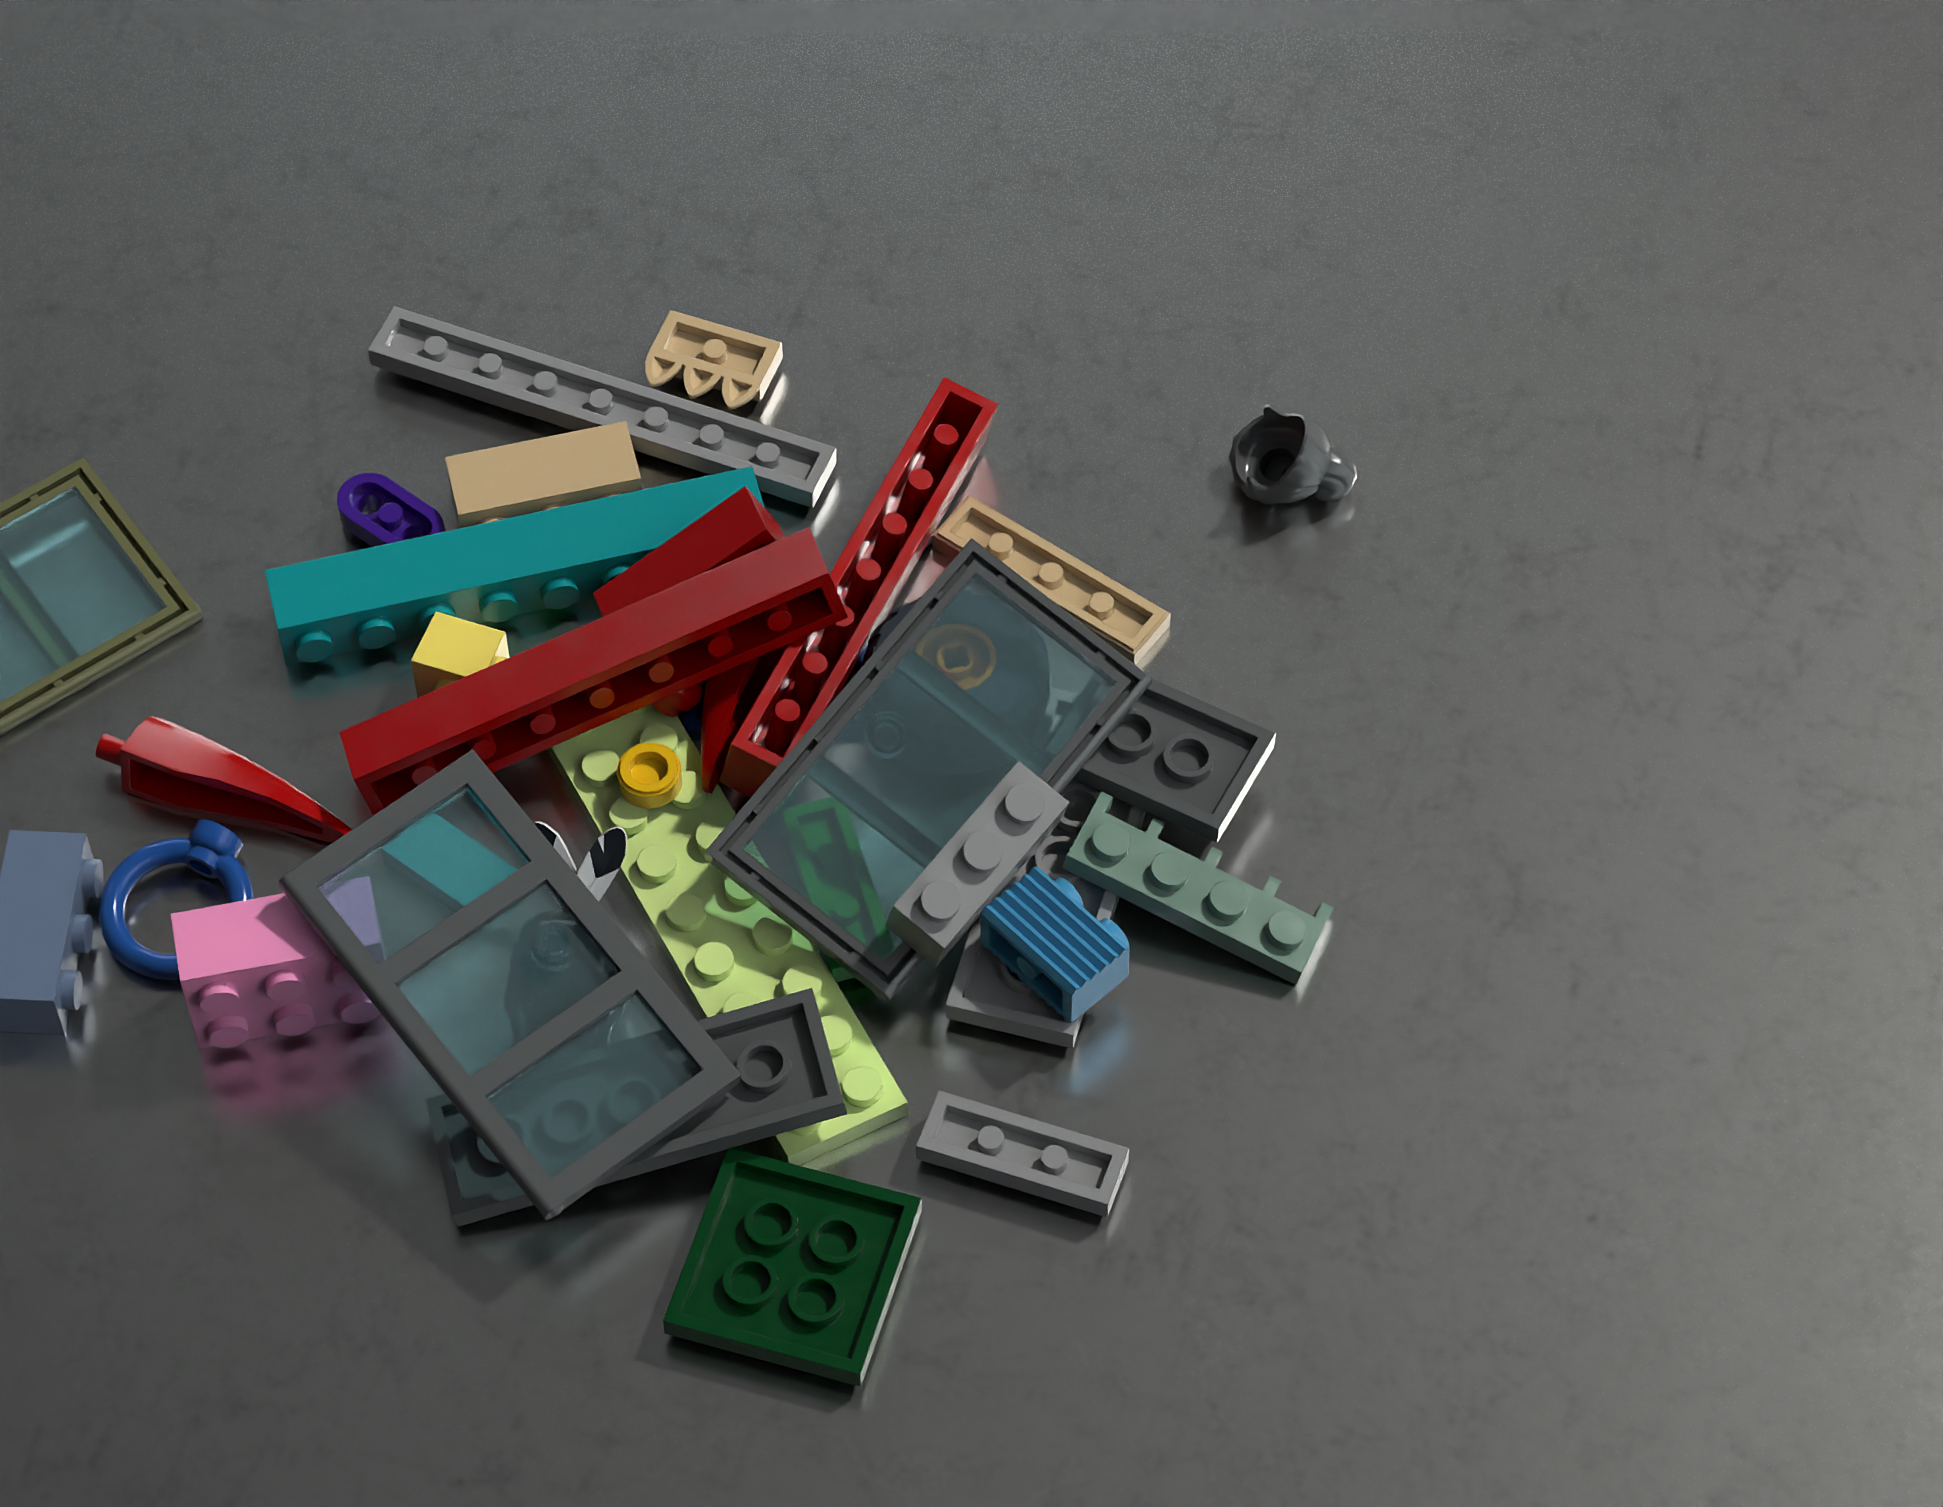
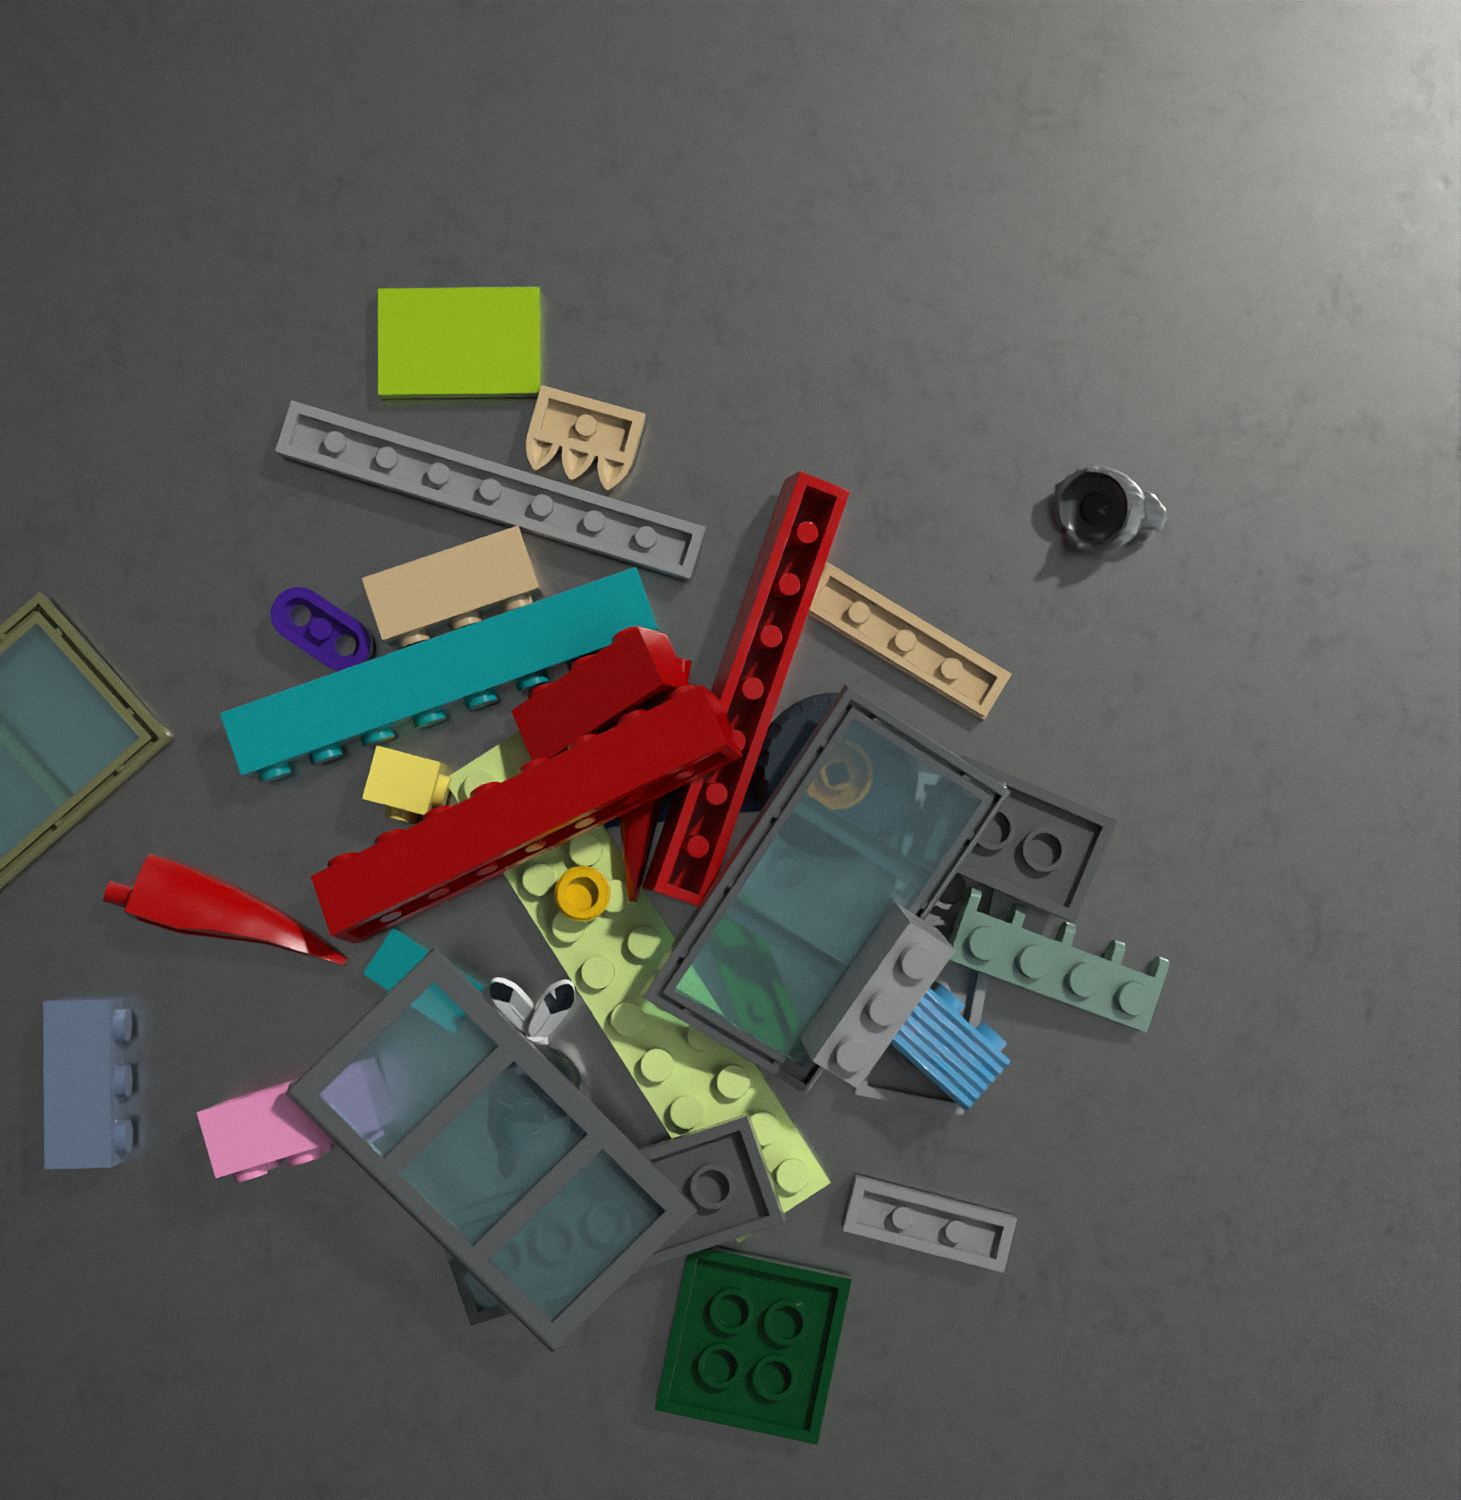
camera: 10 degrees left, 30 degrees up
blue piece [98,819,254,980] -> none
none -> lime tile [378,287,541,399]

